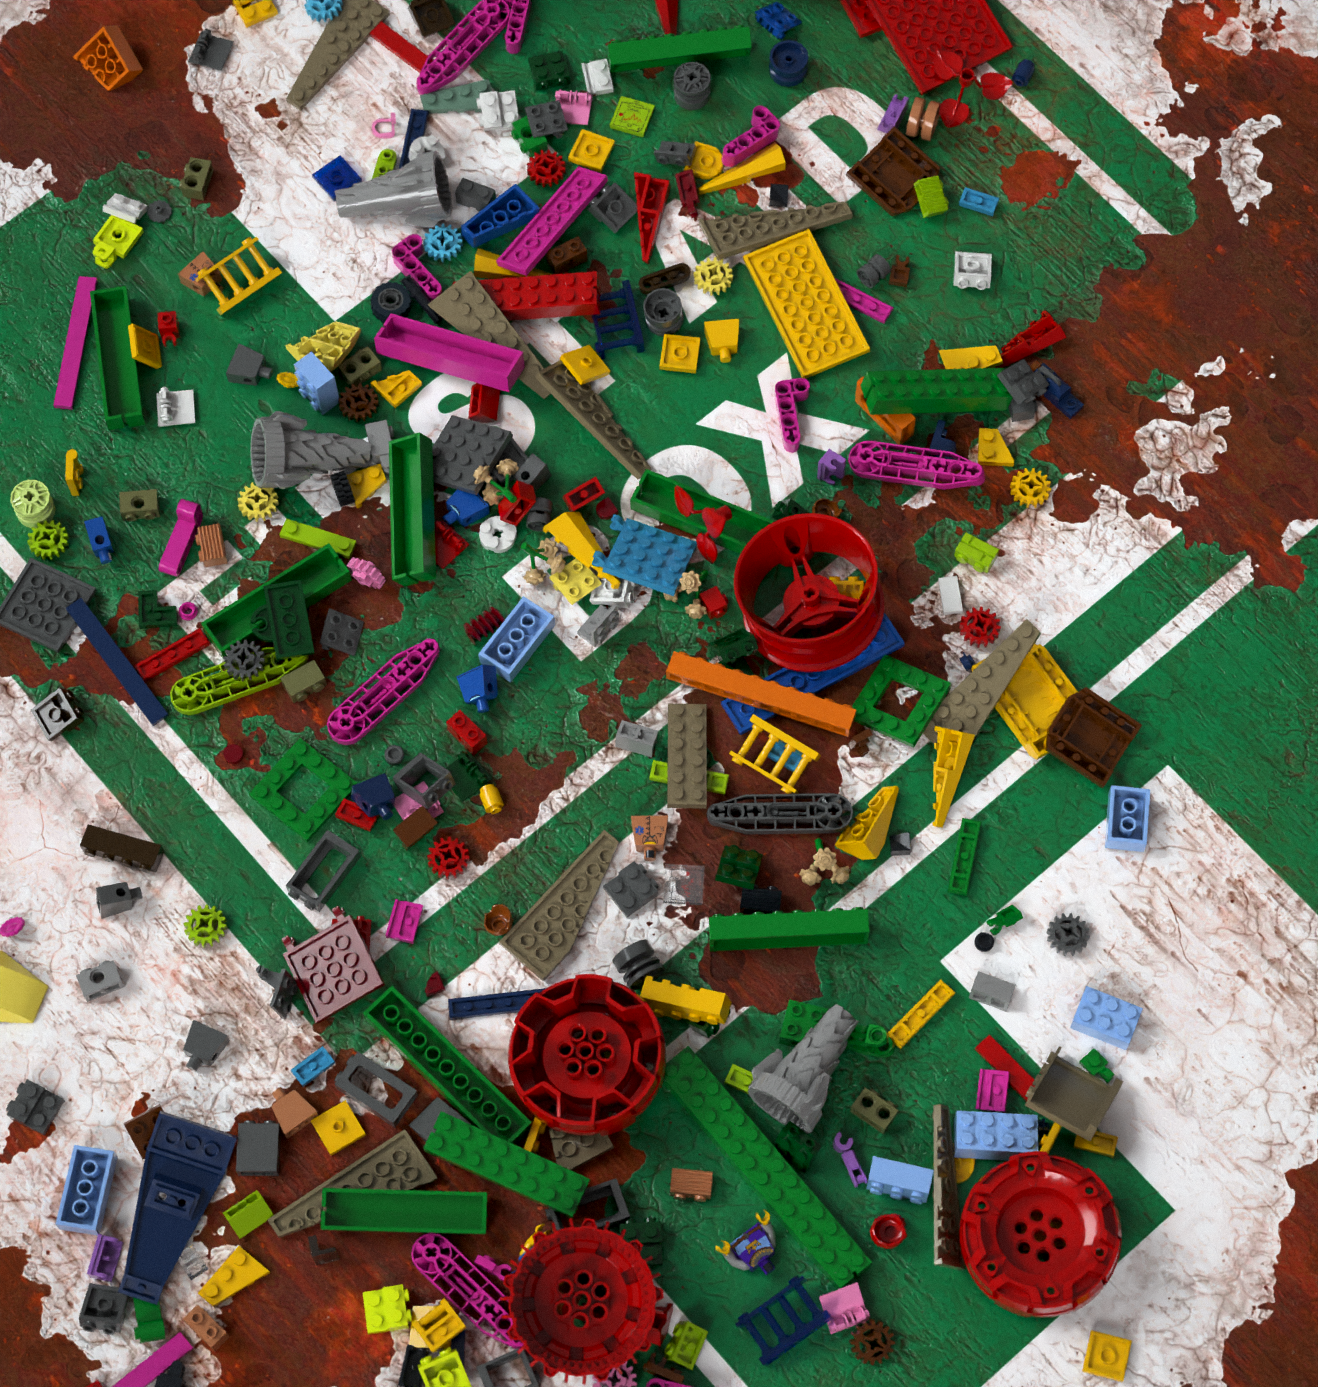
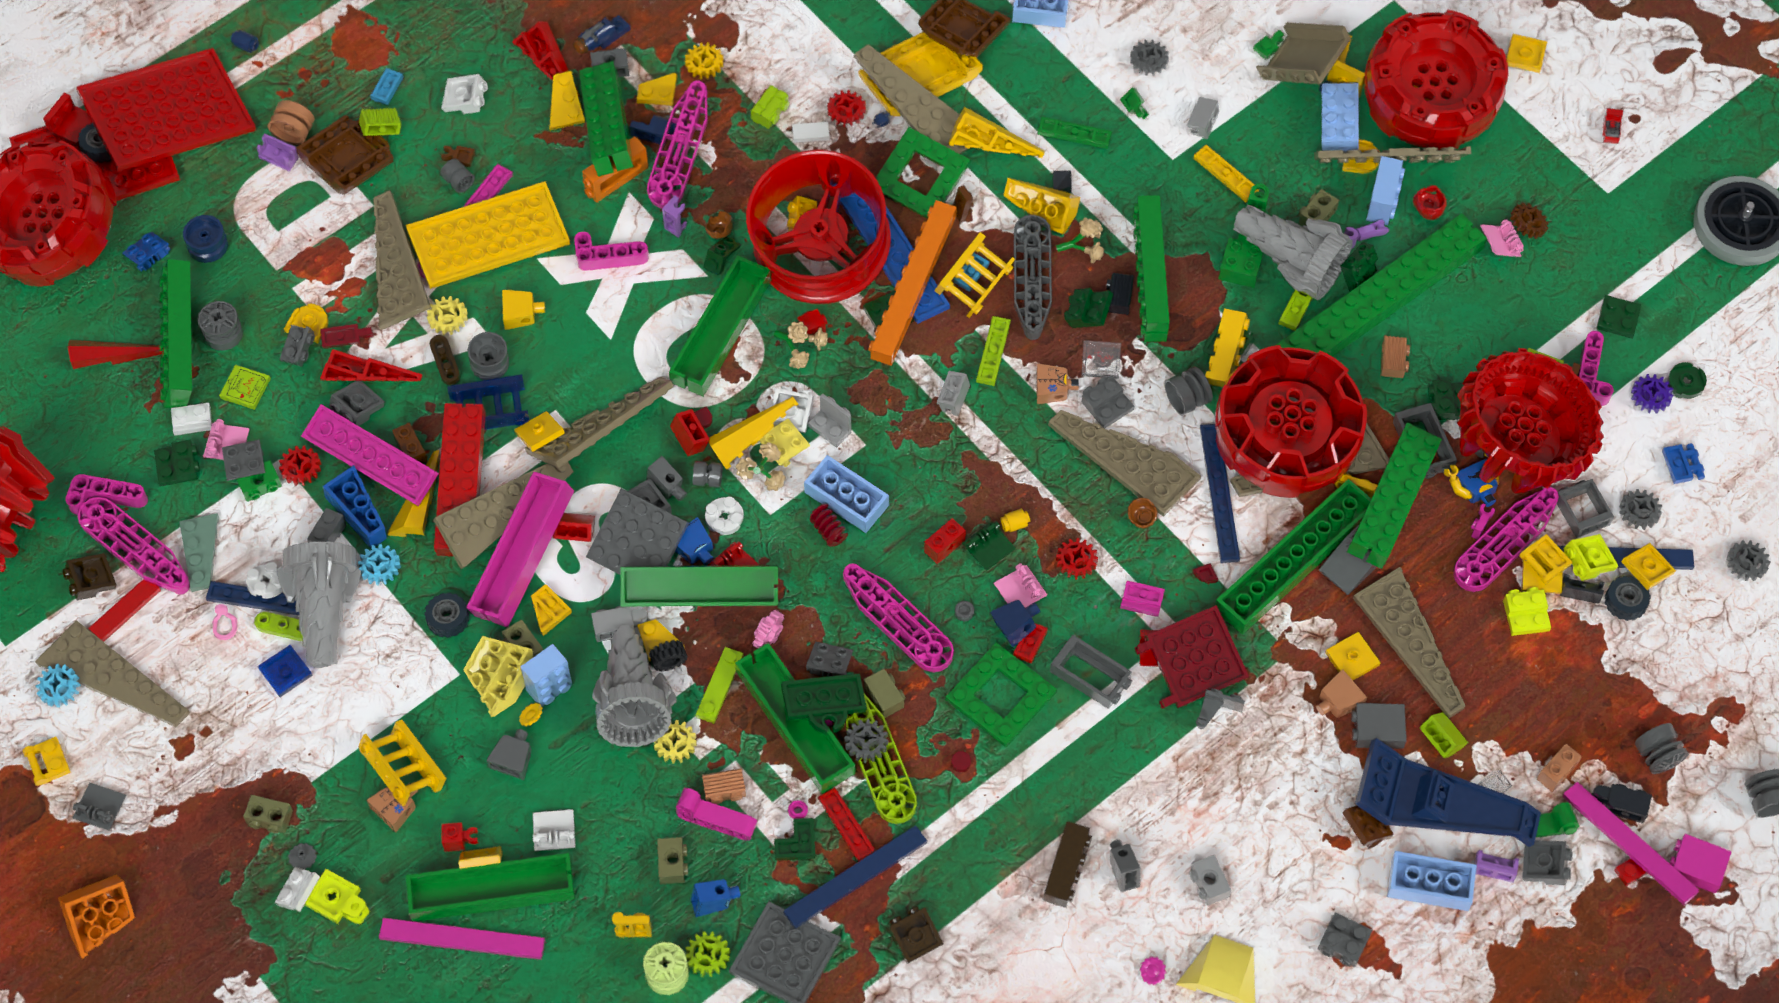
camera: 90 degrees left, 5 degrees down
lime gear [183,904,227,948] -> none
dark grey torso [183,1020,230,1072] -> none
yellow wing [198,1246,270,1307] -> none
dark azure plate [291,1046,335,1087] -> none
clear smoke panel [308,1235,340,1265] -> none
green piece [321,1188,487,1235] -> none
dark grey piece [334,1052,418,1128] -> none
reddish brown gear [338,383,379,422] -> none
dark pink beam [392,234,442,301] -> none
dark grey window [393,753,456,809] -> none
reddish brown panel [393,806,437,851] -> none
black pin [401,275,443,325] -> none
blue torso [457,664,498,713] -> none
tan plant [473,459,519,506] -> none
white plate [476,90,519,131] -> none
red brick [498,480,536,526] -> none
yellow plate [568,129,615,173] -> none
dark azure plate [592,515,697,596] -> none
yellow plate [659,334,700,373] -> none
dark tan plate [667,703,707,809] -> none
red plant [674,485,732,564] -> none
yellow wedge [697,143,786,195] -> none
dark green plate [709,628,758,664] -> none
torso [715,1209,777,1275] -> none
dark pink beam [721,105,780,167] -> none
clear blue fence [735,1275,833,1367] -> none
black slope [769,184,789,207] -> none
red plant [933,49,1013,128] -> none
black plate [974,932,994,952] -> none
red tile [975,1034,1035,1102] -> none
dark pink plate [976,1069,1010,1113] -> none
dark grey plate [997,359,1049,405] -> none
light blue brick [1070,986,1143,1050] -> none

